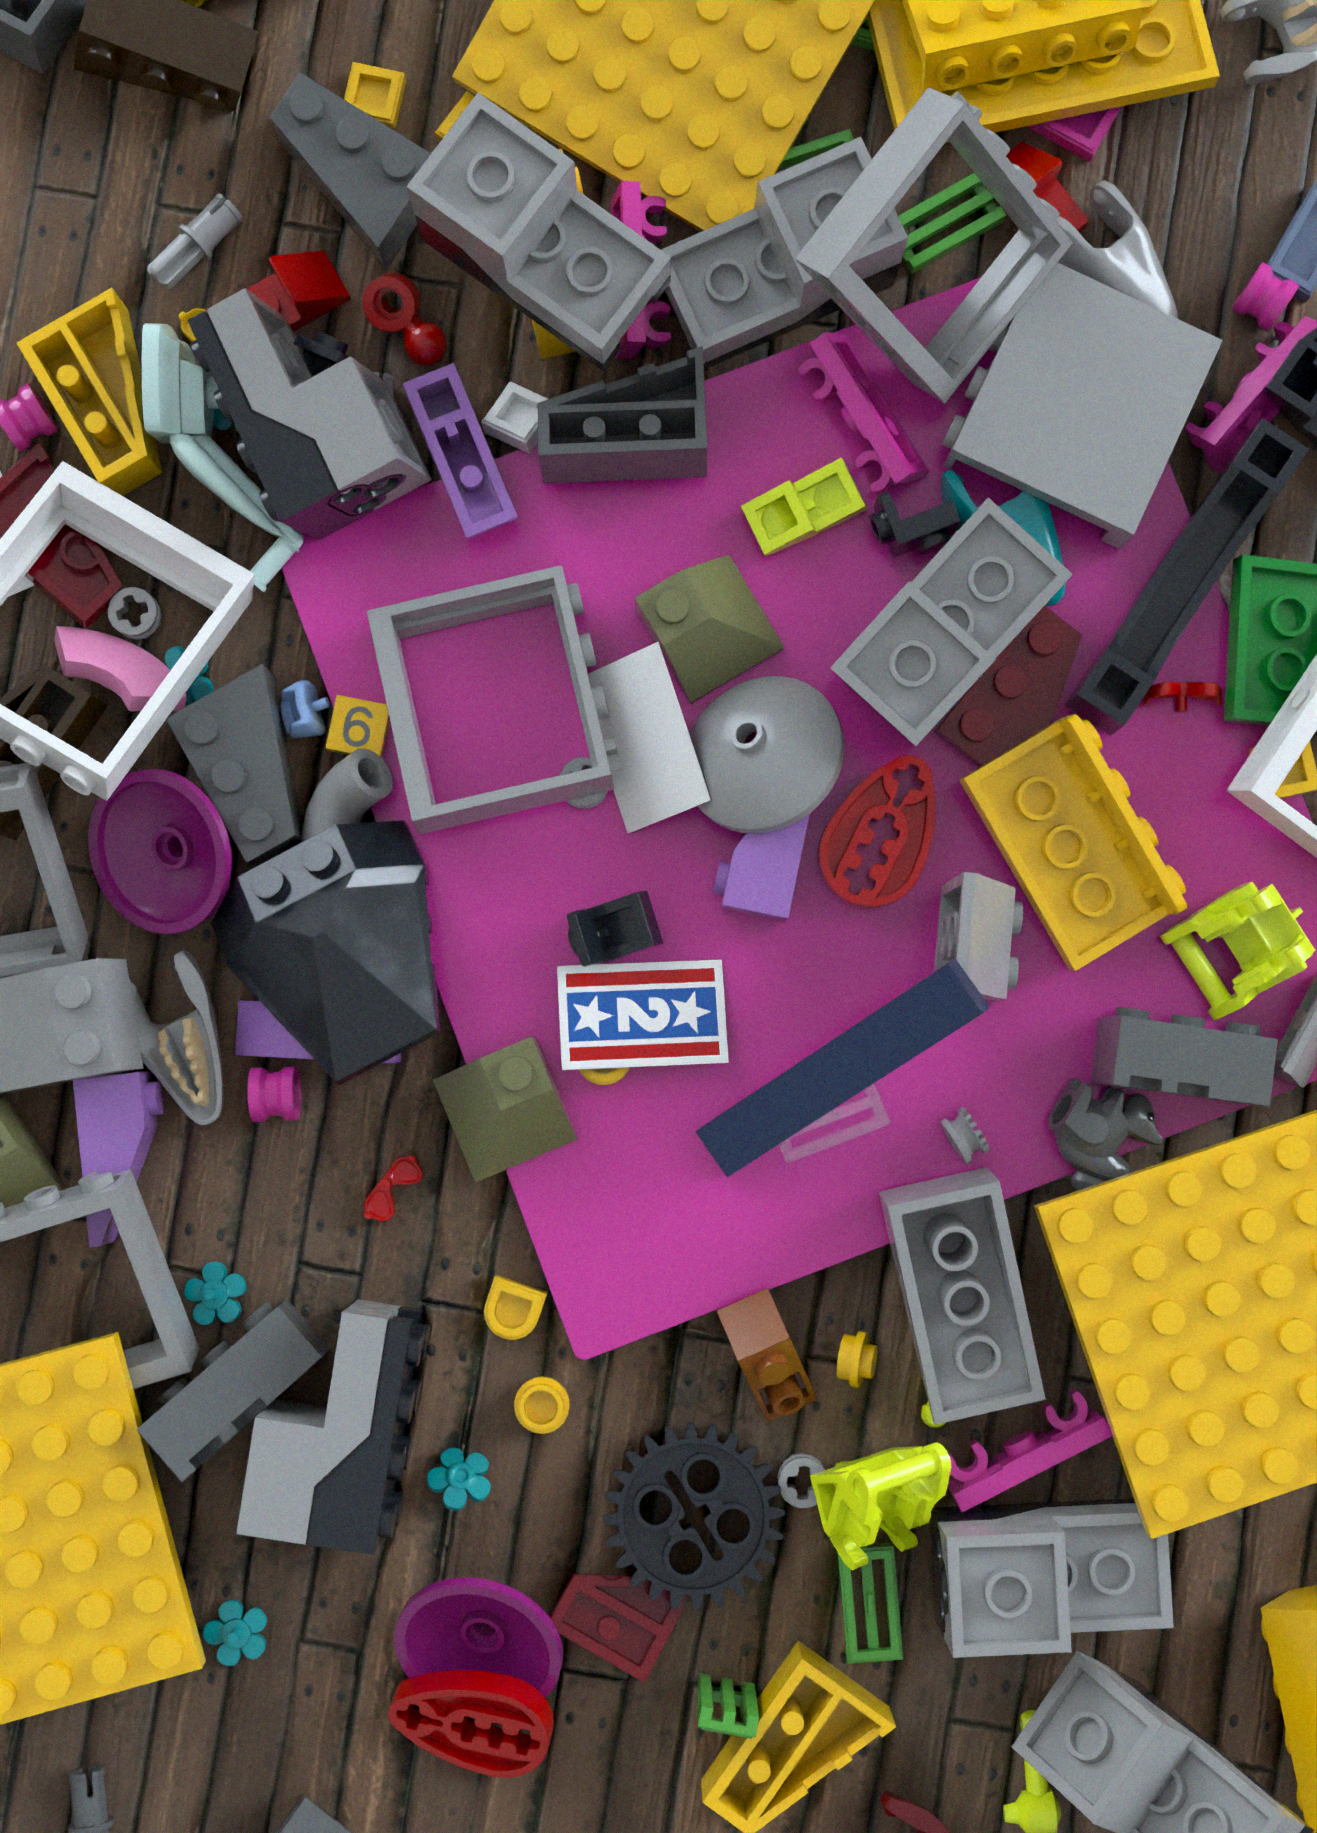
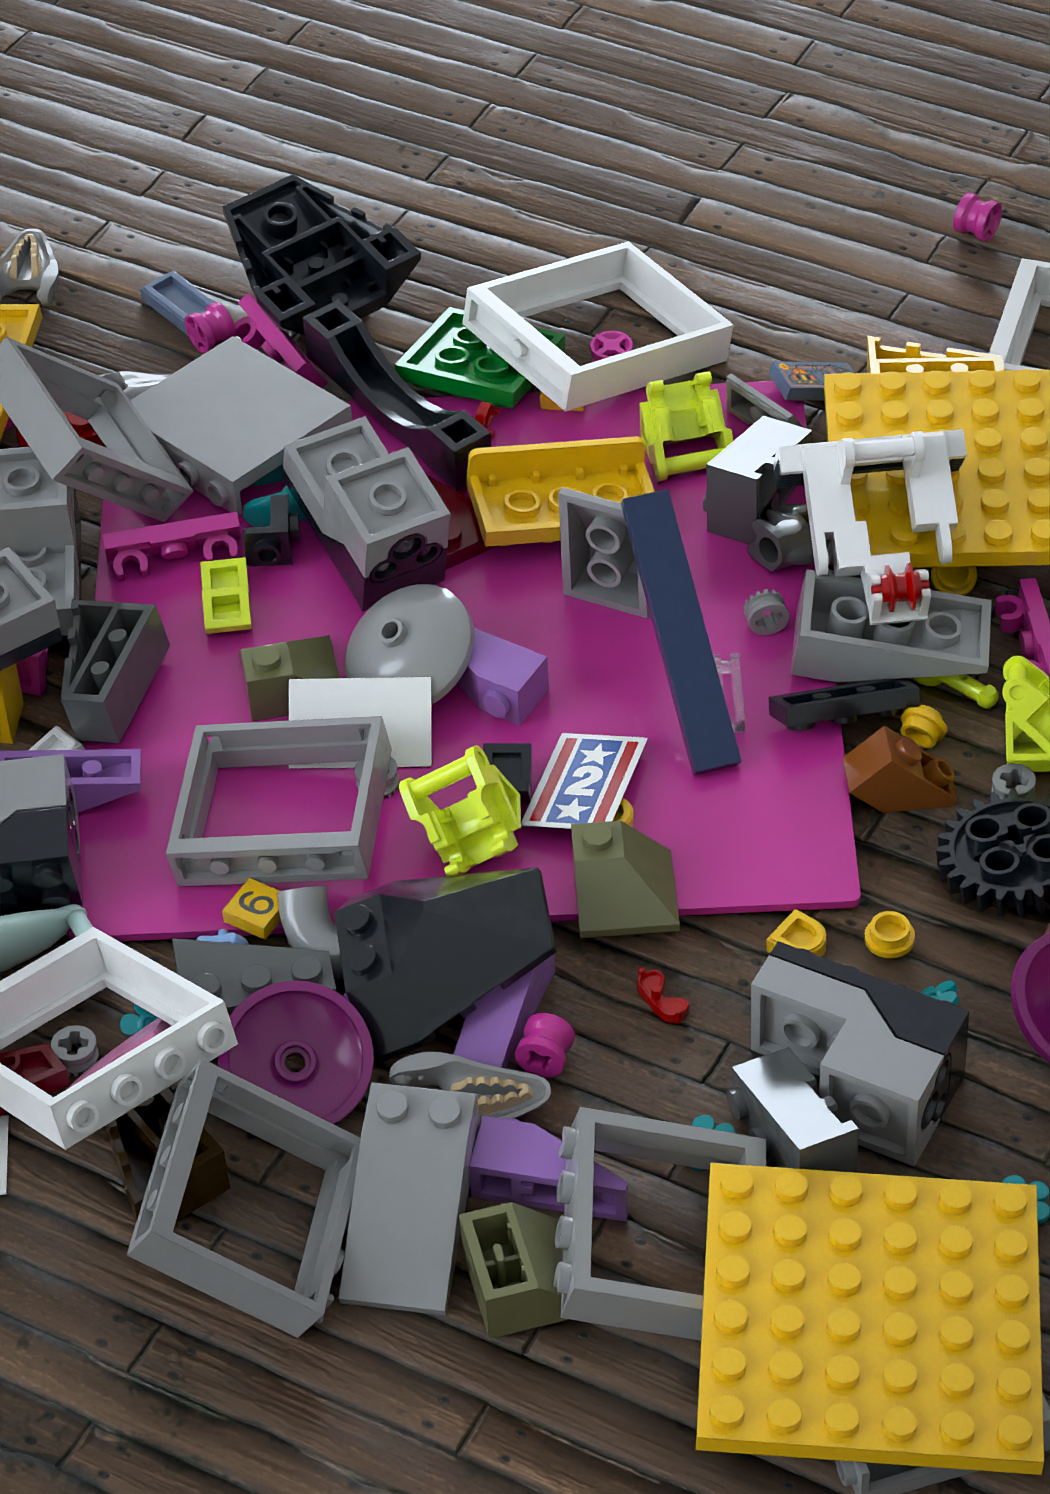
camera: 70 degrees left, 40 degrees down
red piece [817,755,936,908] -> none
none -> neon yellow piece [399,745,521,876]
none -> black plate [768,678,920,731]
none -> white container [773,429,967,625]

